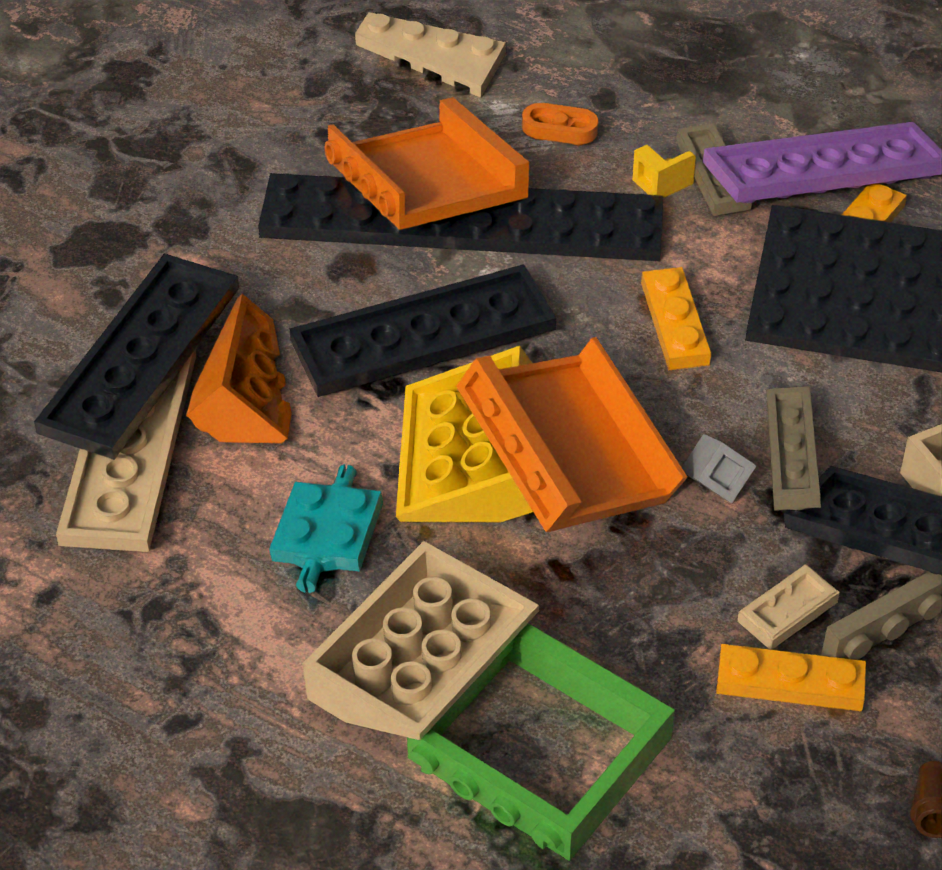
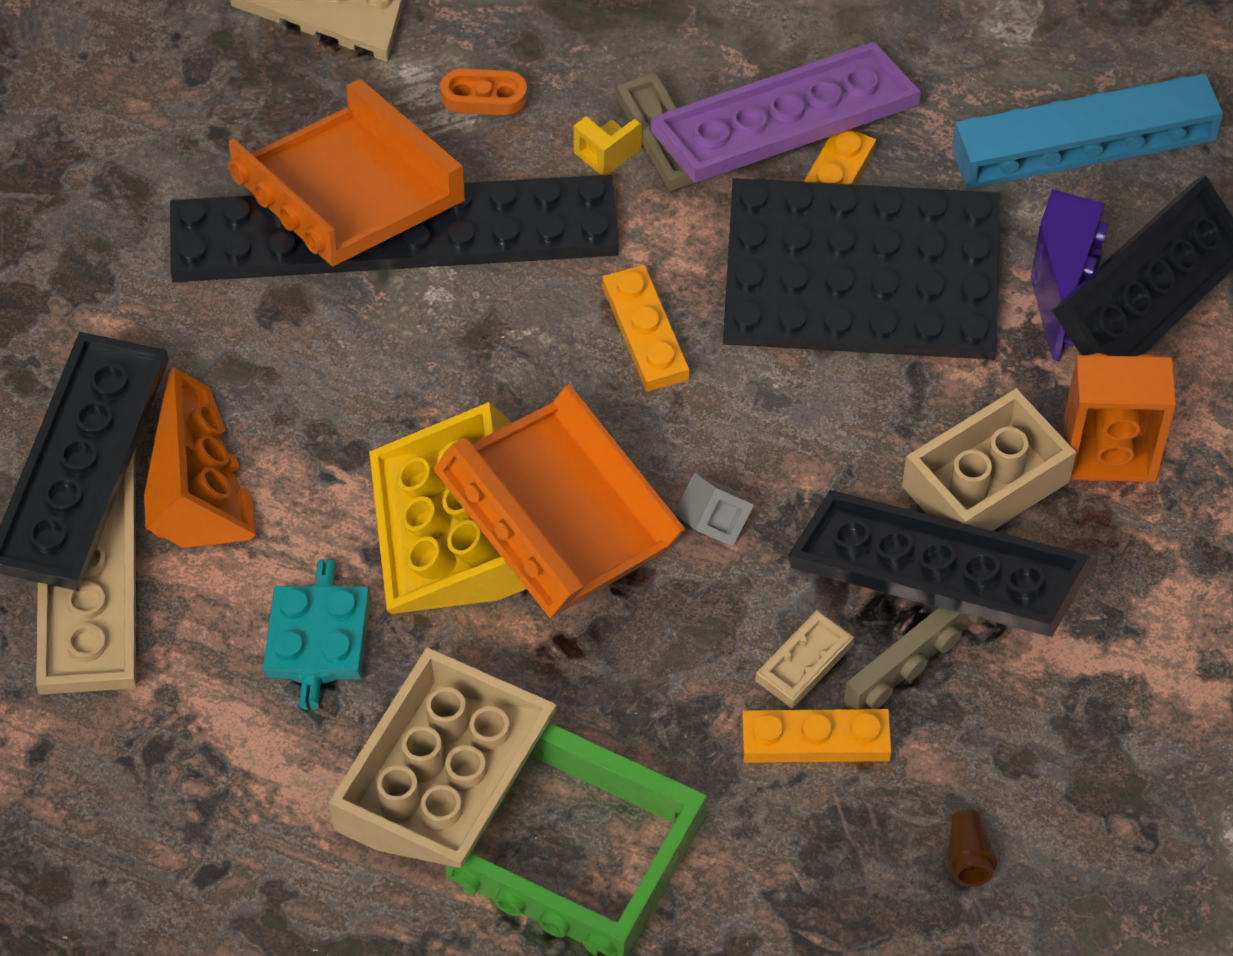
camera: 10 degrees left, 10 degrees up
black plate [289,264,556,397] -> none
dark tan plate [766,386,821,510] -> none

